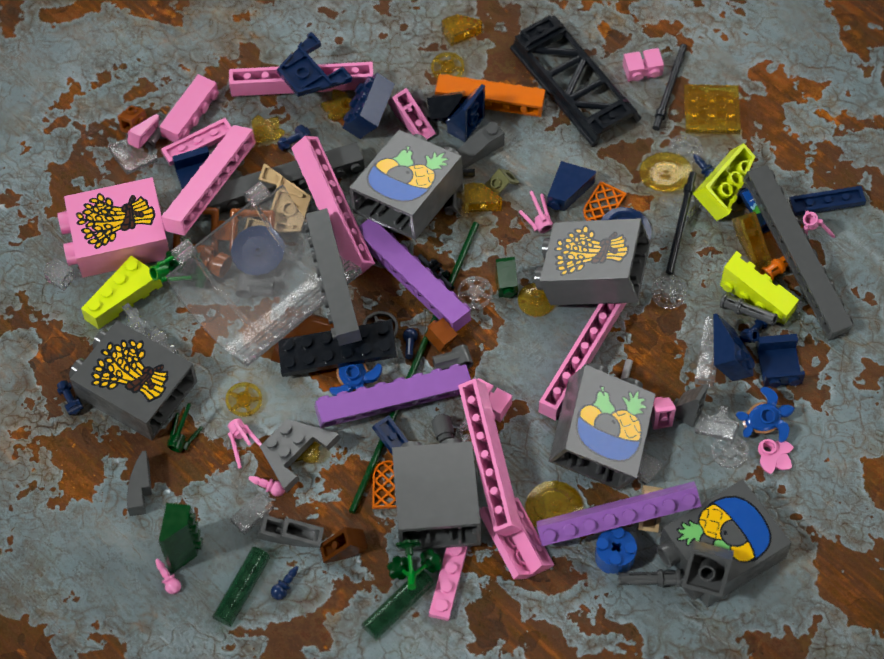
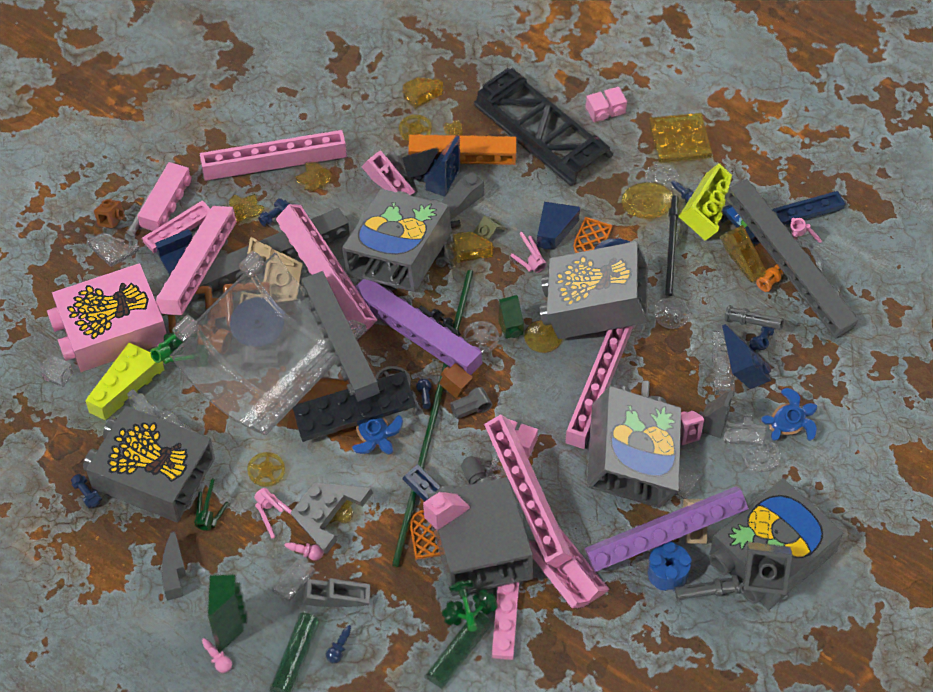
camera: 10 degrees left, 5 degrees down
bright pink slope [127,114,159,149] -> none
dark blue wing [277,32,352,97] -> none
medium lavender brick [314,364,471,428] -> none
reddish brown slope [320,527,368,563] -> none
dark blue brick [342,73,395,139] -> none
clear yellow piece [525,480,583,528] -> none
black bar [652,44,687,131] -> none
neon yellow wedge [720,251,799,325] -> none
dark blue panel [756,334,805,388] -> none
bright pink plate [758,439,794,474] -> none
none -> bright pink slope [423,492,470,531]
none -> clear yellow wheel [443,119,463,136]

